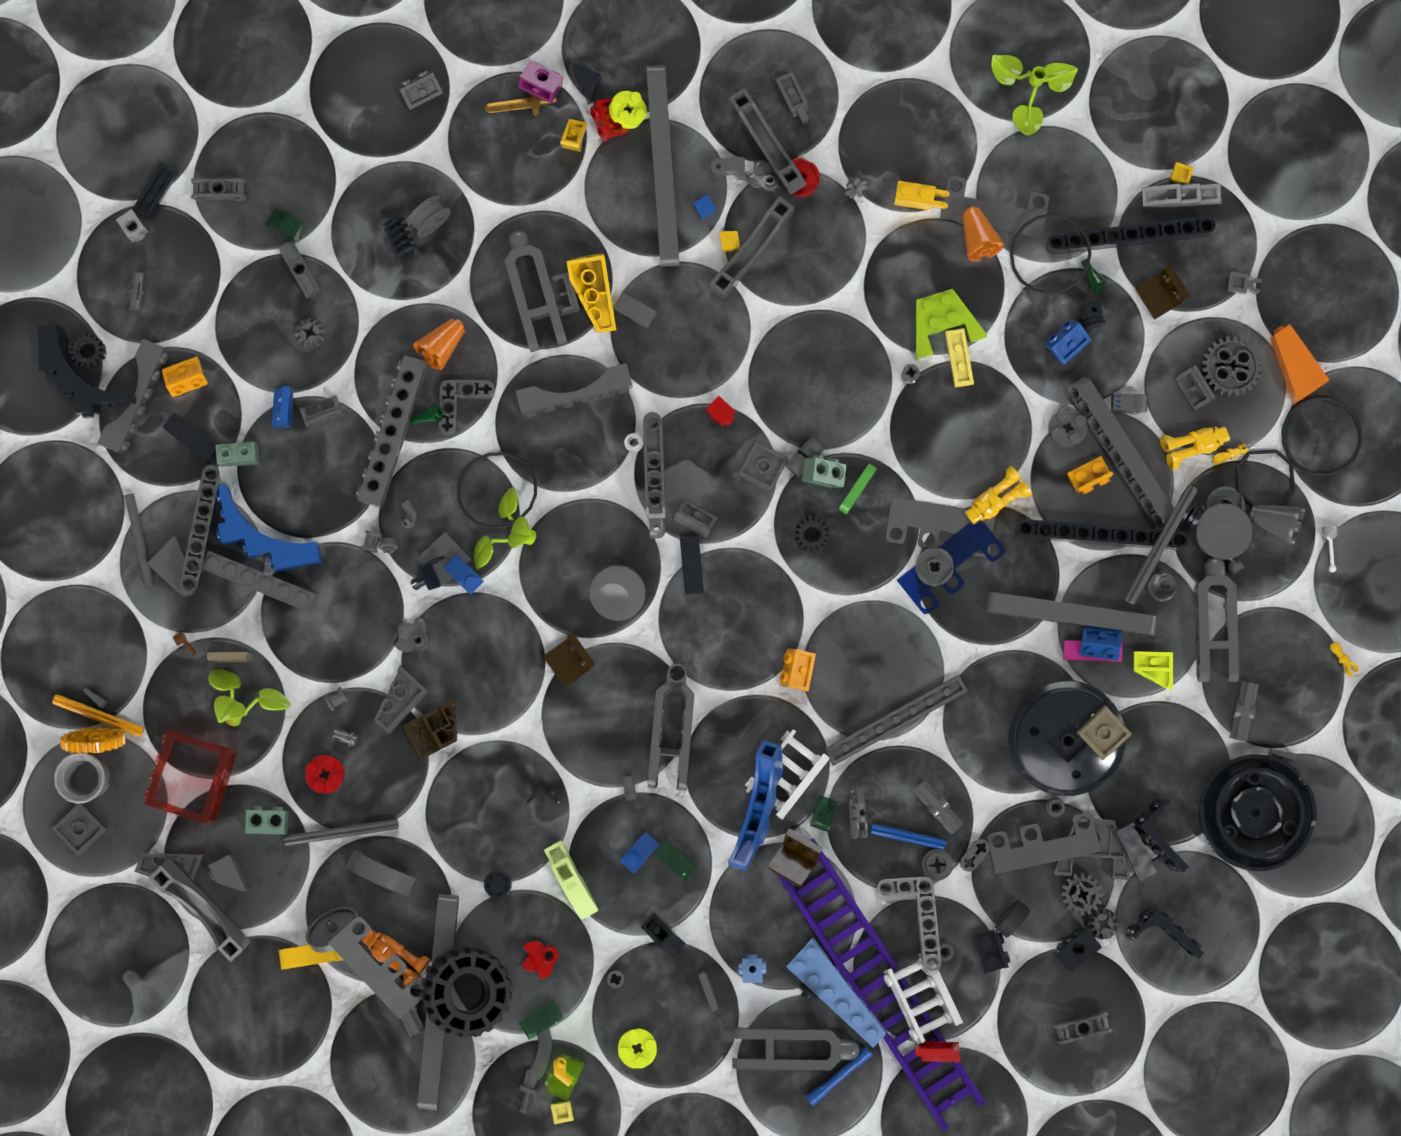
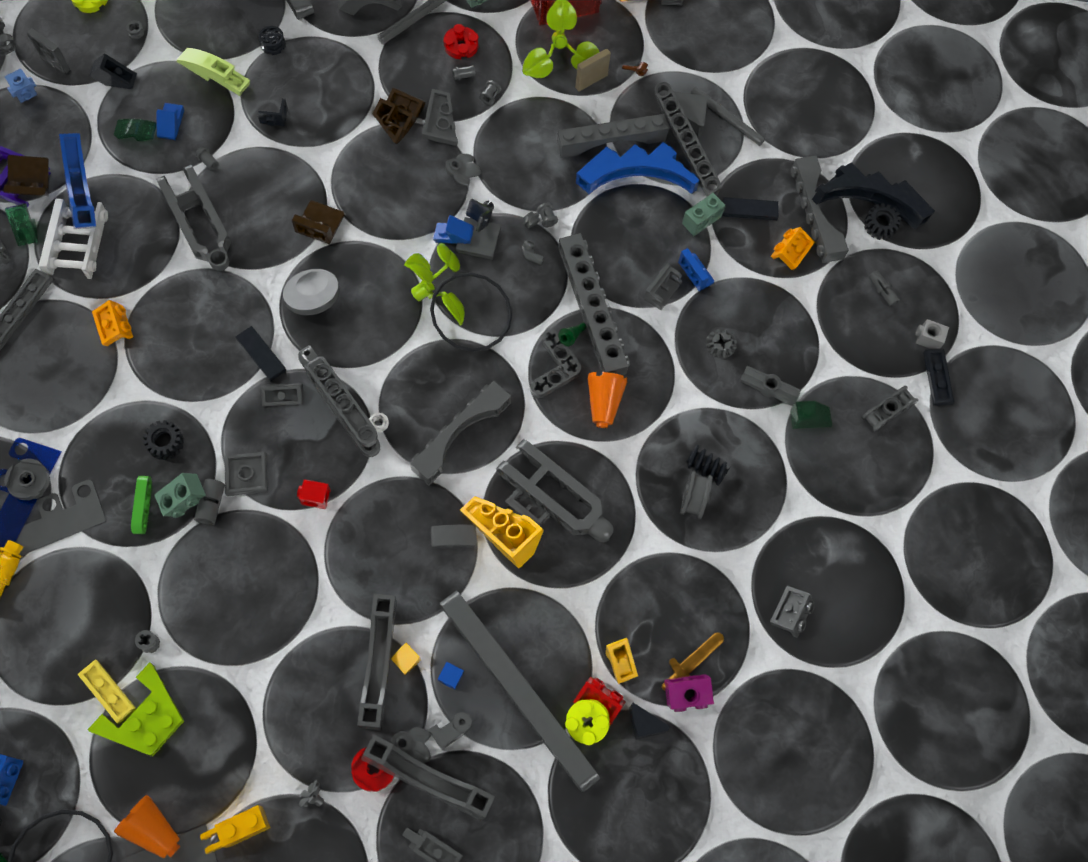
camera: 140 degrees right, 15 degrees down
red plate [522,941,559,979] -> none

